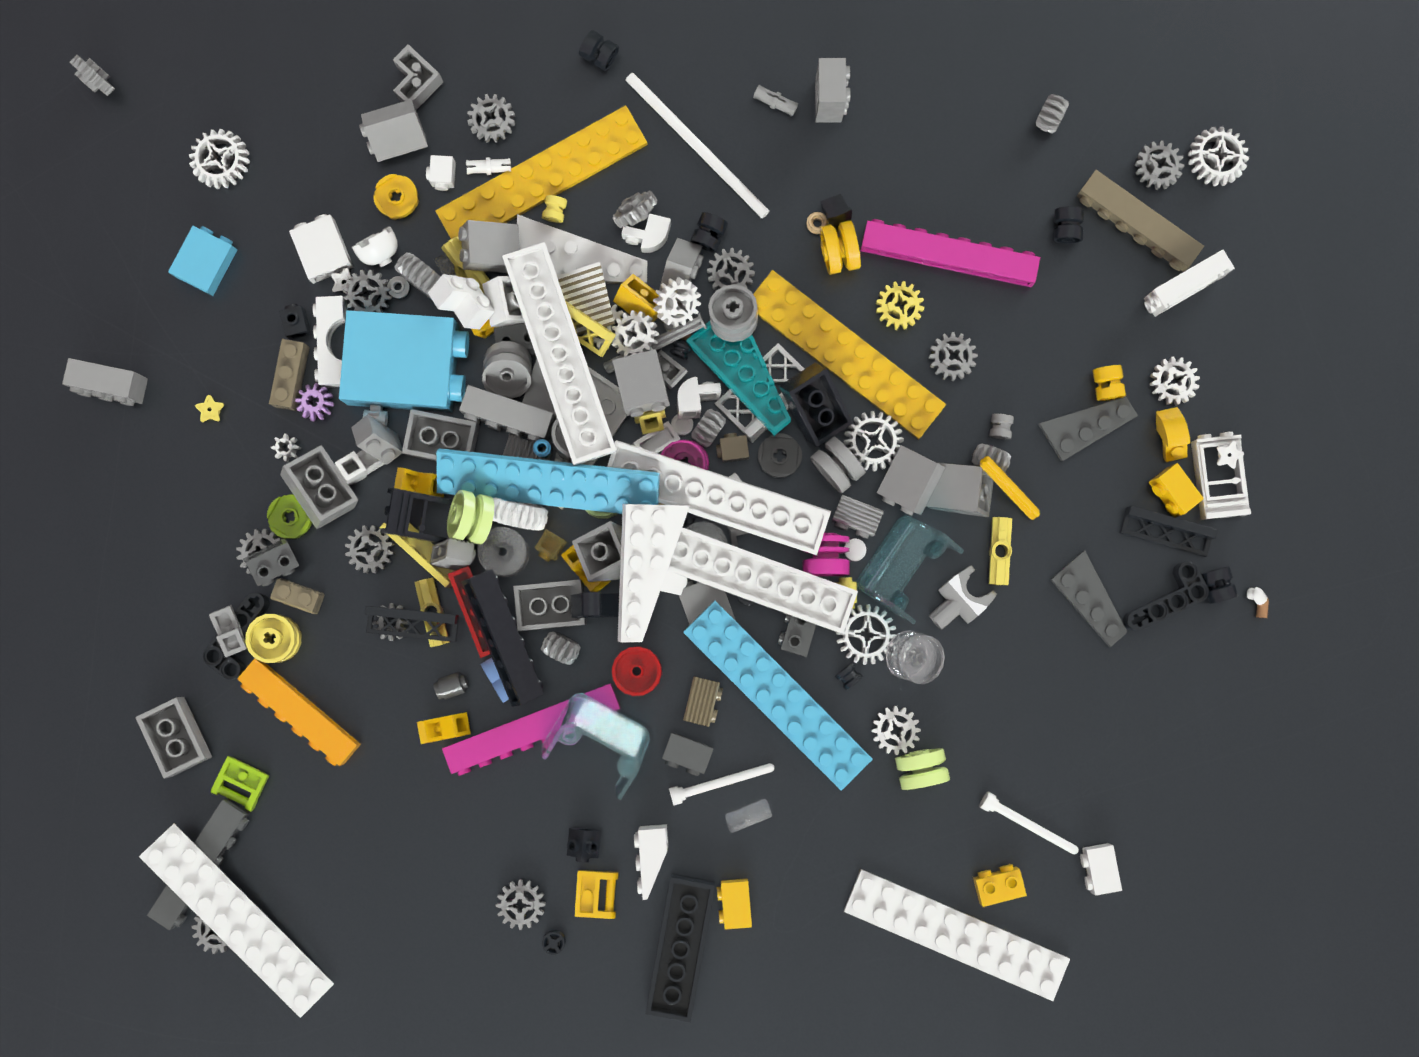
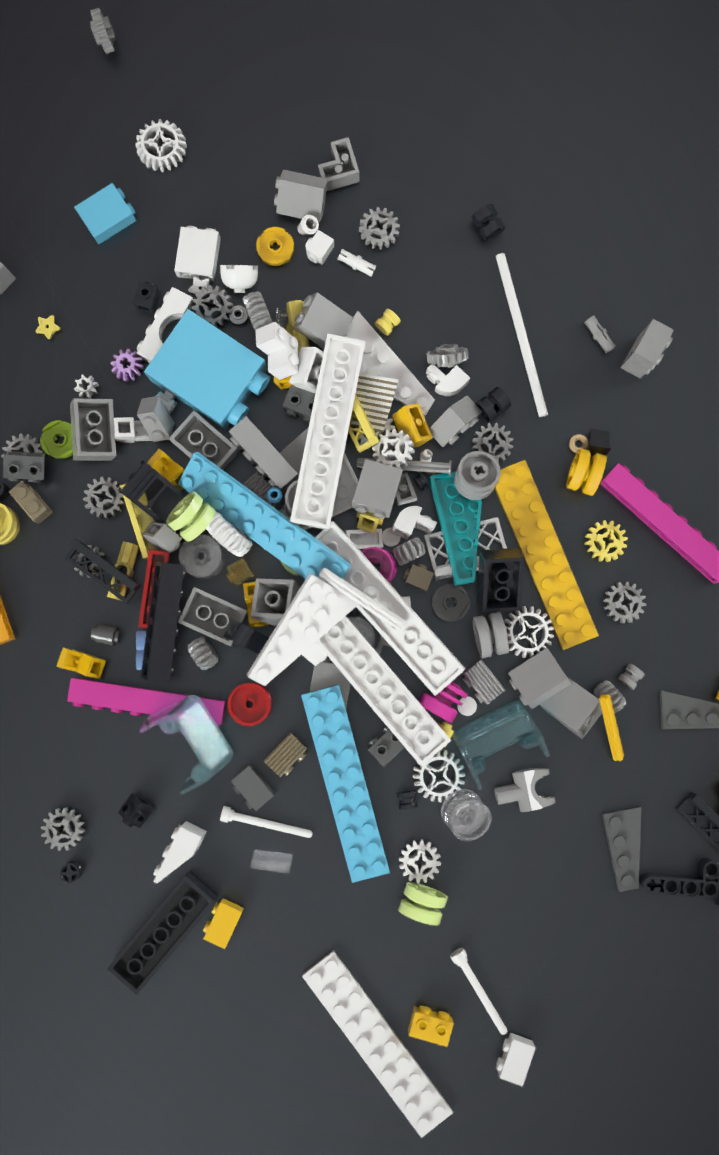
camera: 25 degrees right, 0 degrees up
dark tan brick [269,339,310,411] -> none
yellow plate [435,105,648,239] -> none
light grey wheel [482,341,532,399] -> none
yellow plate [575,870,618,919] -> none
white gear [653,277,701,327] -> none
light yellow piece [988,517,1012,585] -> none
none -> white cone [297,215,319,235]
none -> white axle [319,568,406,630]

